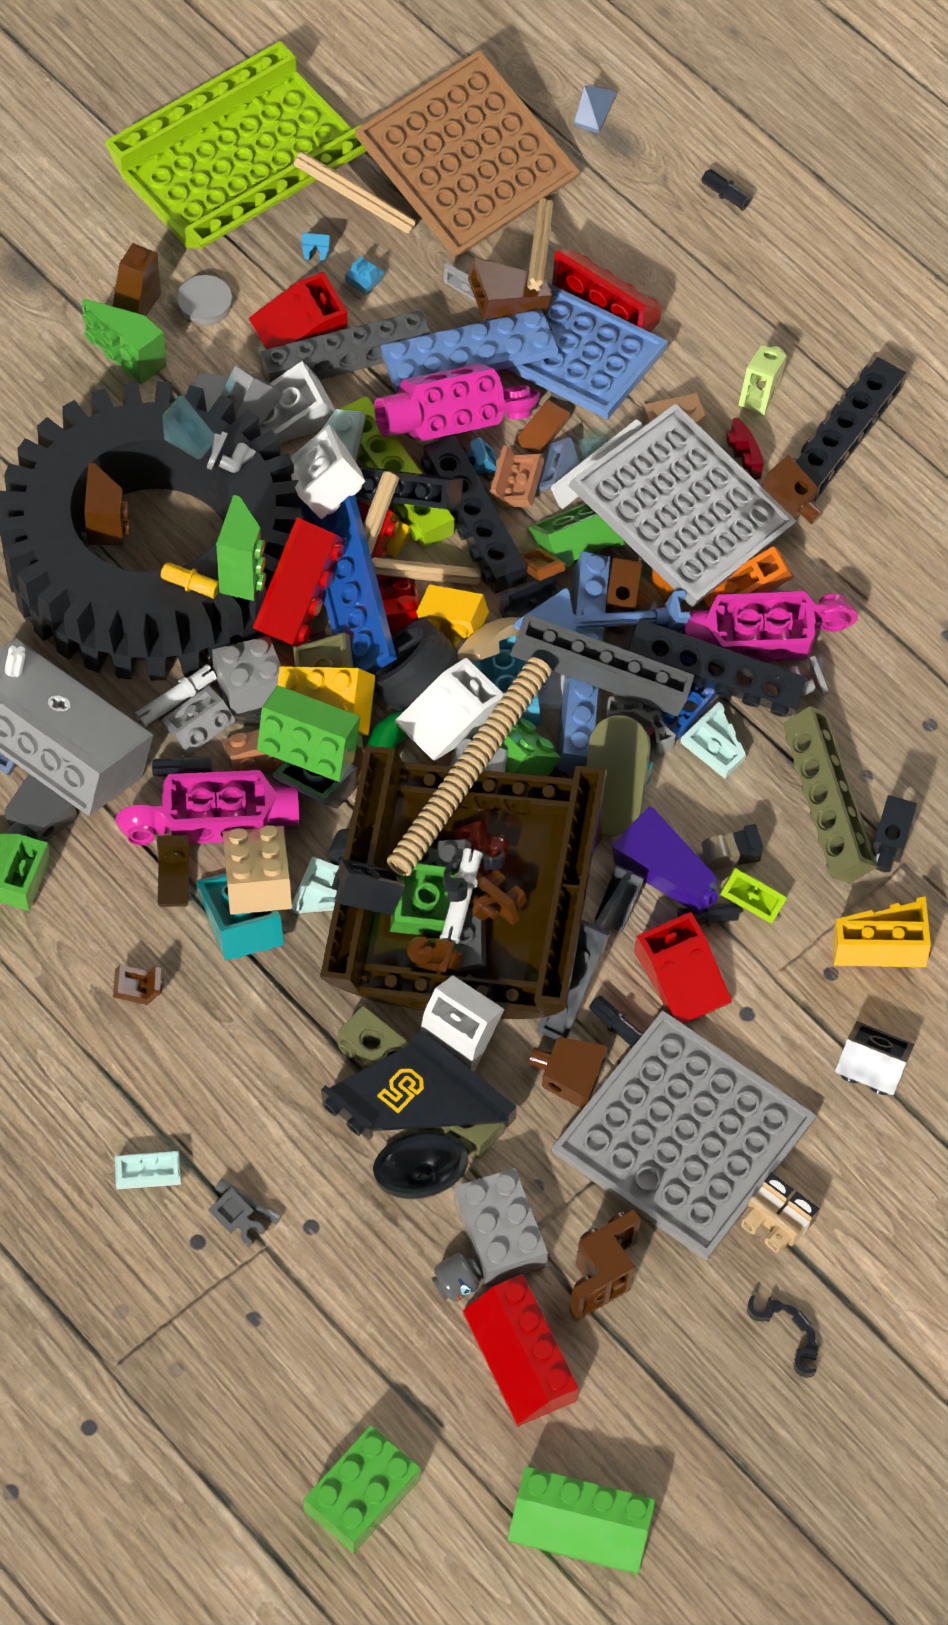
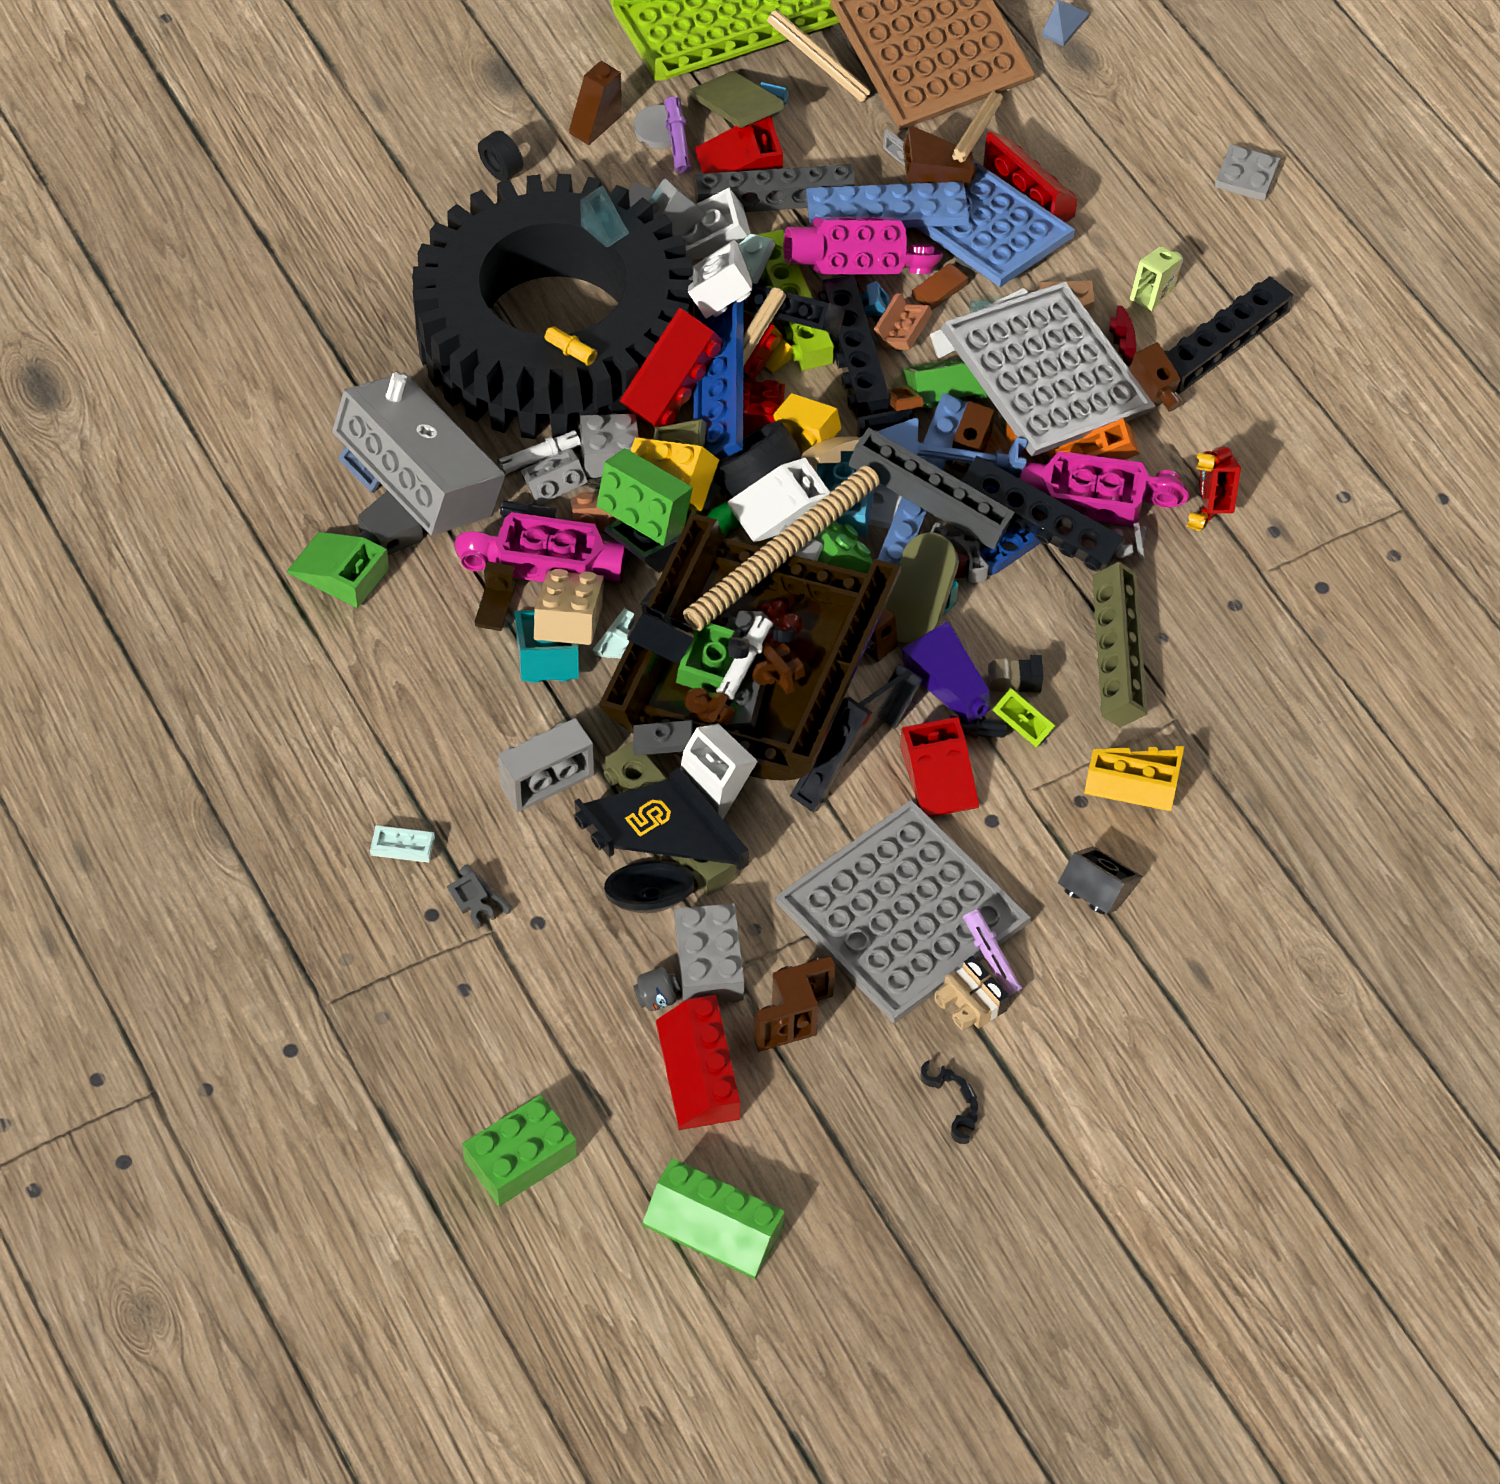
camera: 15 degrees right, 5 degrees down
bright green slope [82,299,166,385] -> none
reddish brown slope [84,463,130,546] -> none
reddish brown bracket [113,965,164,1005] -> none
light grey piece [206,431,256,473] -> none
bright green slope [216,495,266,601] -> none
dark azure tile [345,256,384,295] -> none
tan axle [371,557,481,585] -> none
reddish brown torso [529,1037,608,1109] -> none
sand blue slope [536,437,579,492] -> none
black axle [589,995,644,1048] -> none
light aqua wing [681,702,746,779] -> none
black axle [701,169,752,211] -> none
black torso [872,795,917,872] -> none
none -> black tyre [478,130,523,181]
none -> light grey brick [498,718,594,813]
none -> dark grey plate [633,720,693,755]
none -> medium lavender pin [664,96,691,174]
none -> olive tile [689,71,785,128]
none -> lavender pin [962,908,1023,996]
none -> red torso [1186,447,1241,531]
none -> light grey plate [1215,144,1280,201]

